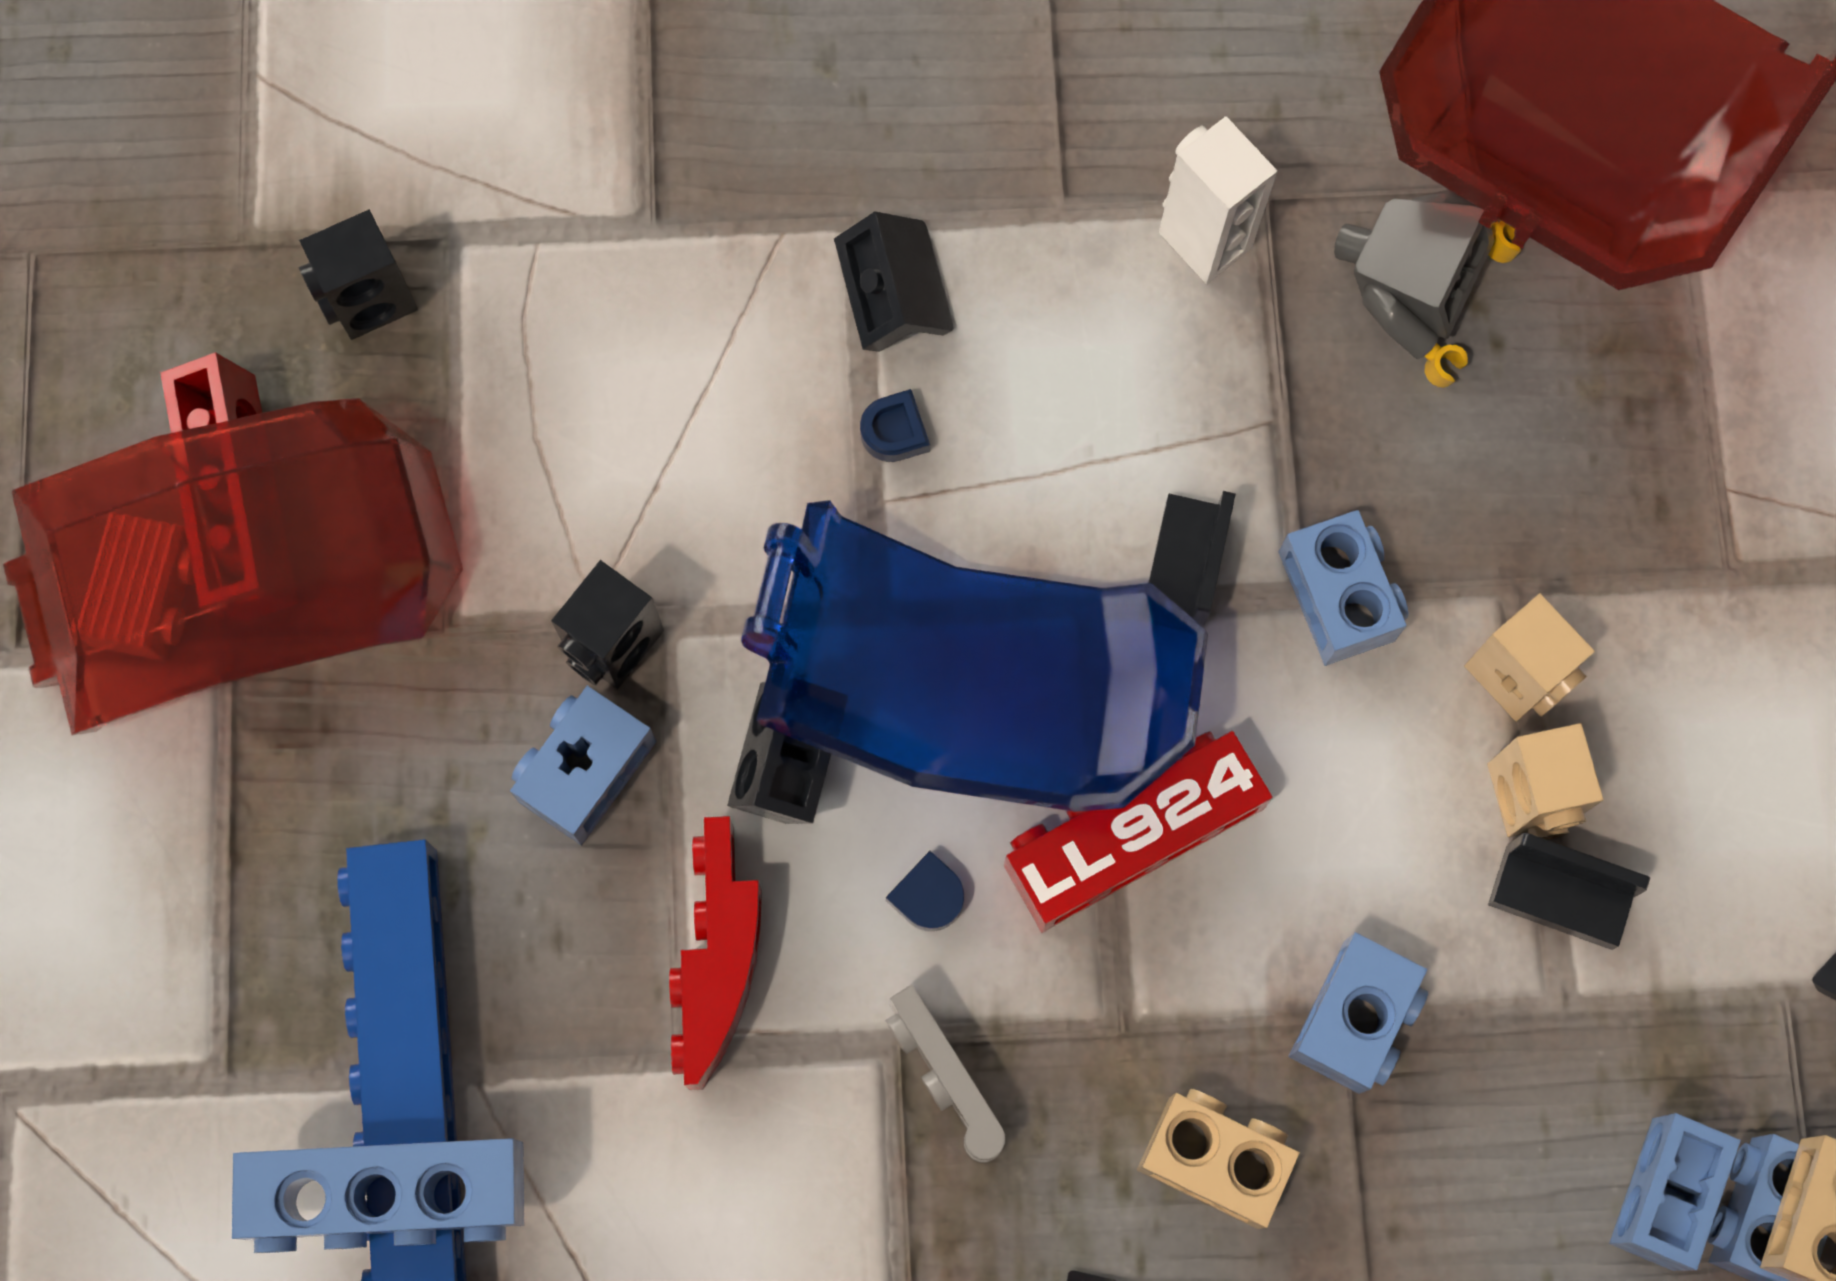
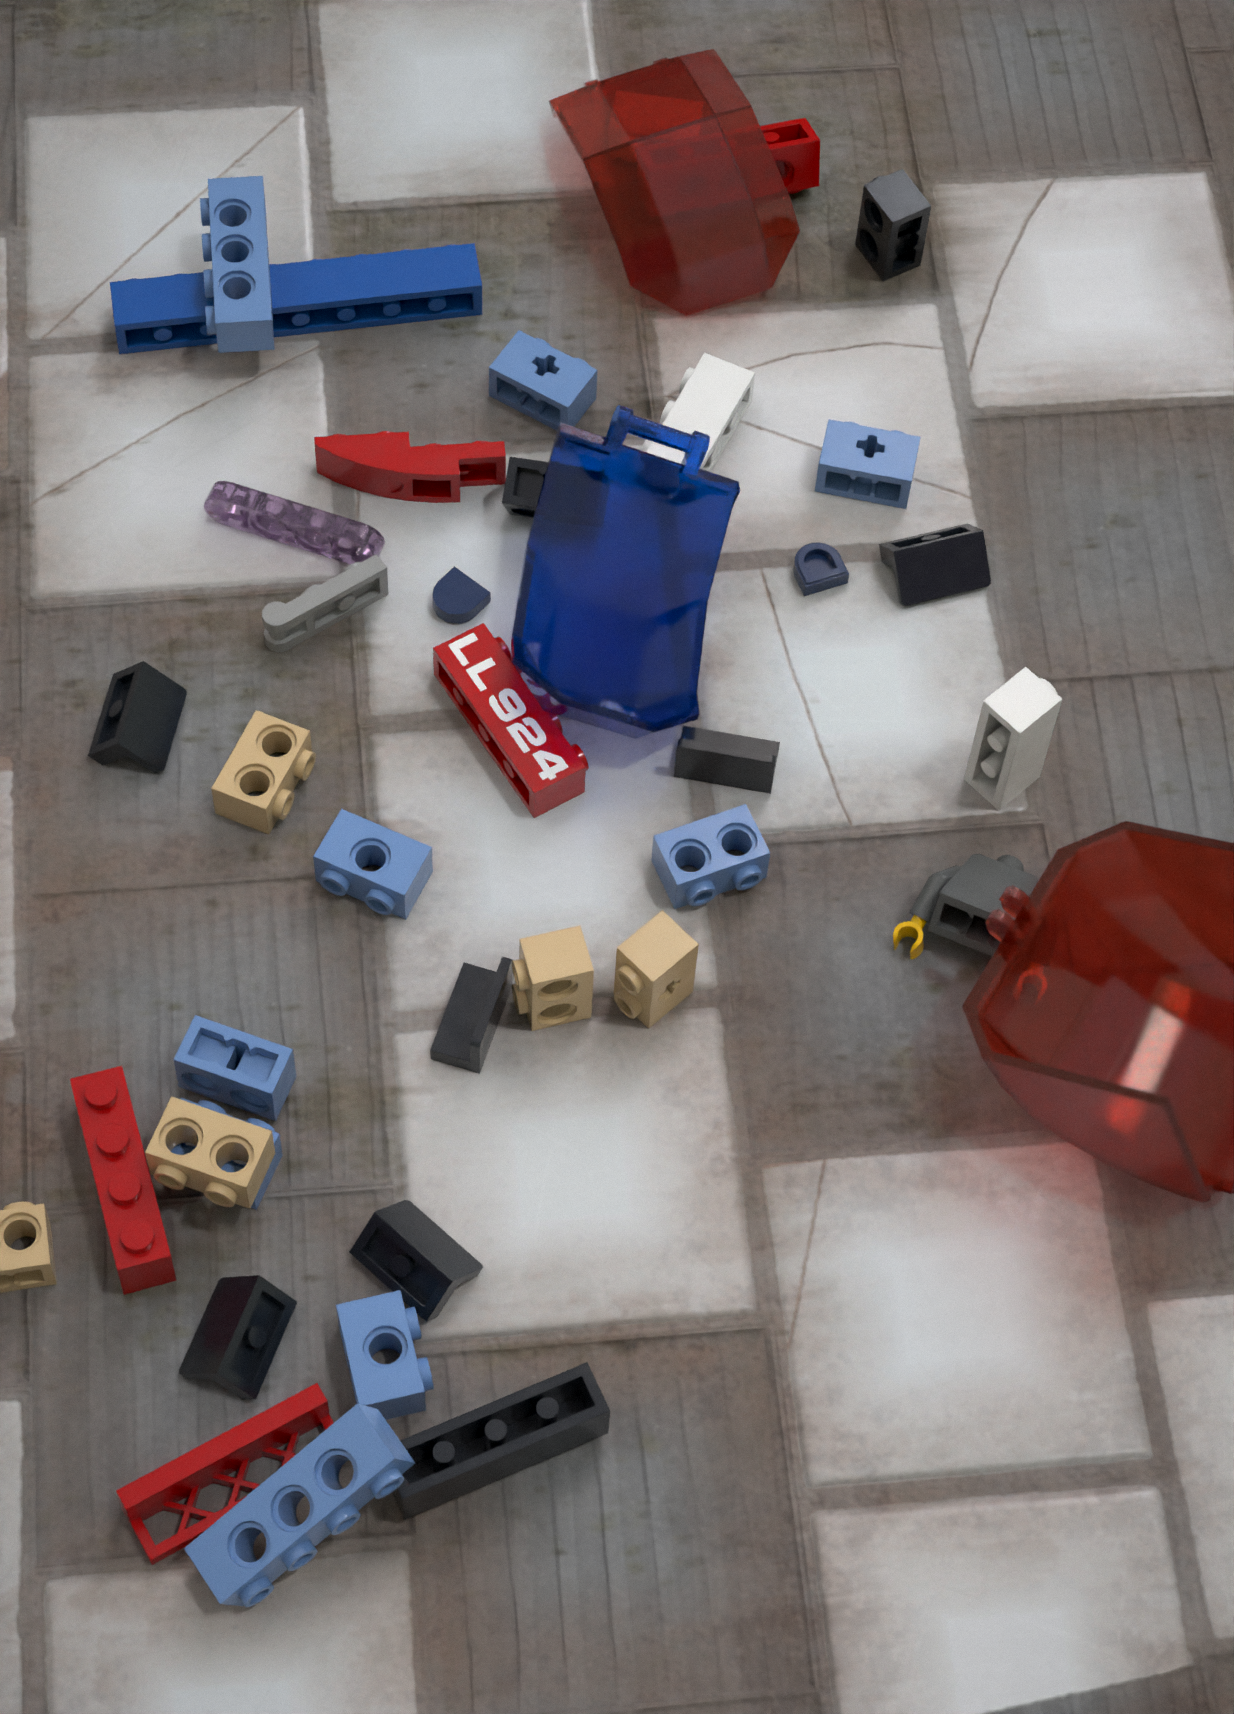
camera: 85 degrees right, 15 degrees down
black brick [551,560,664,690] -> none
none -> clear purple beam [204,481,385,564]
none -> white brick [640,352,755,501]
none -> medium blue brick [815,419,921,509]

